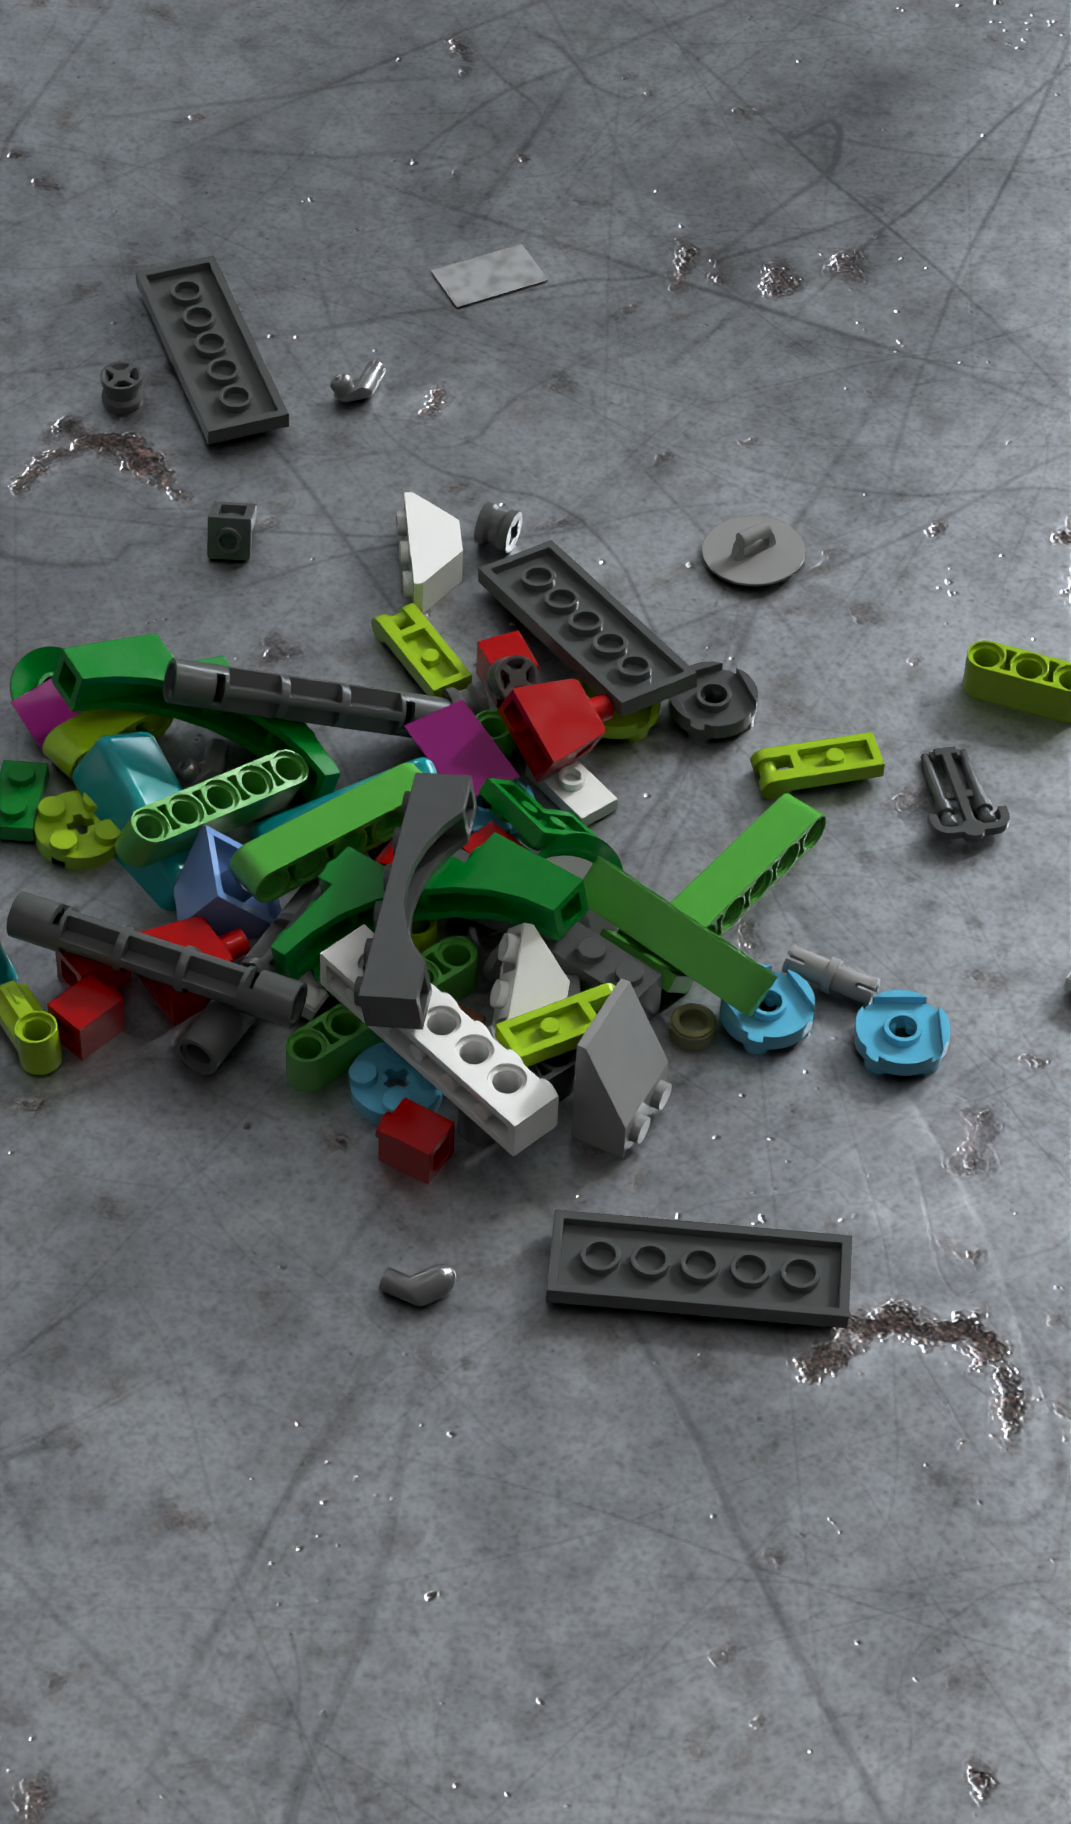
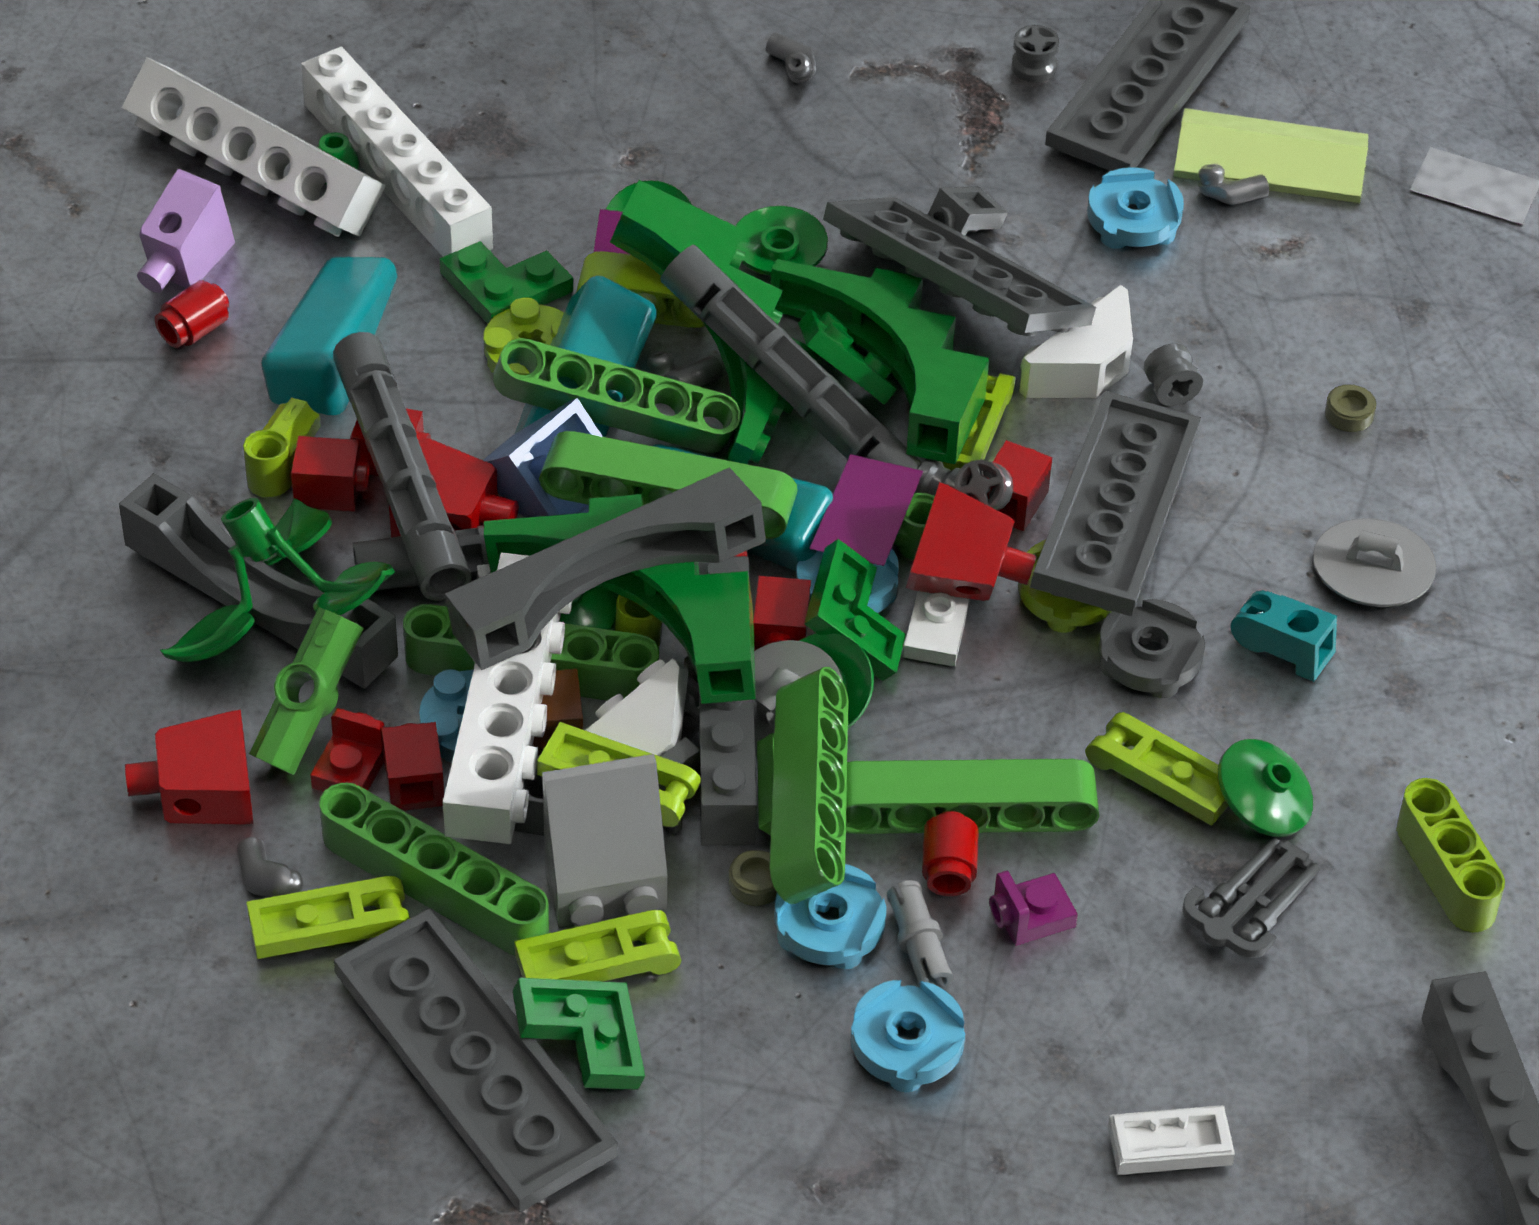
camera: 50 degrees right, 0 degrees up
none -> dark grey arch [119,473,398,689]
none -> red torso [125,710,254,825]
none -> green plant [160,498,395,662]
none -> lime plate [247,876,410,959]
none -> bright green piece [249,607,364,775]
none -> red bracket [310,708,385,792]
none -> bright green beam [319,783,549,956]
none -> green plate [512,978,645,1090]
none -> lime plate [514,910,682,982]
none -> green dish [736,206,828,276]
none -> green arch [771,259,989,464]
none -> green plate [798,308,897,405]
none -> dark grey plate [823,197,1096,336]
none -> red brick [922,811,979,897]
none -> magenta bracket [989,870,1078,946]
none -> medium azure plate [1087,168,1184,249]
none -> yellowish green slope [1173,108,1369,203]
none -> green dish [1218,739,1313,837]
none -> teal leg [1230,590,1337,682]
none -> olive tile [1325,384,1377,432]

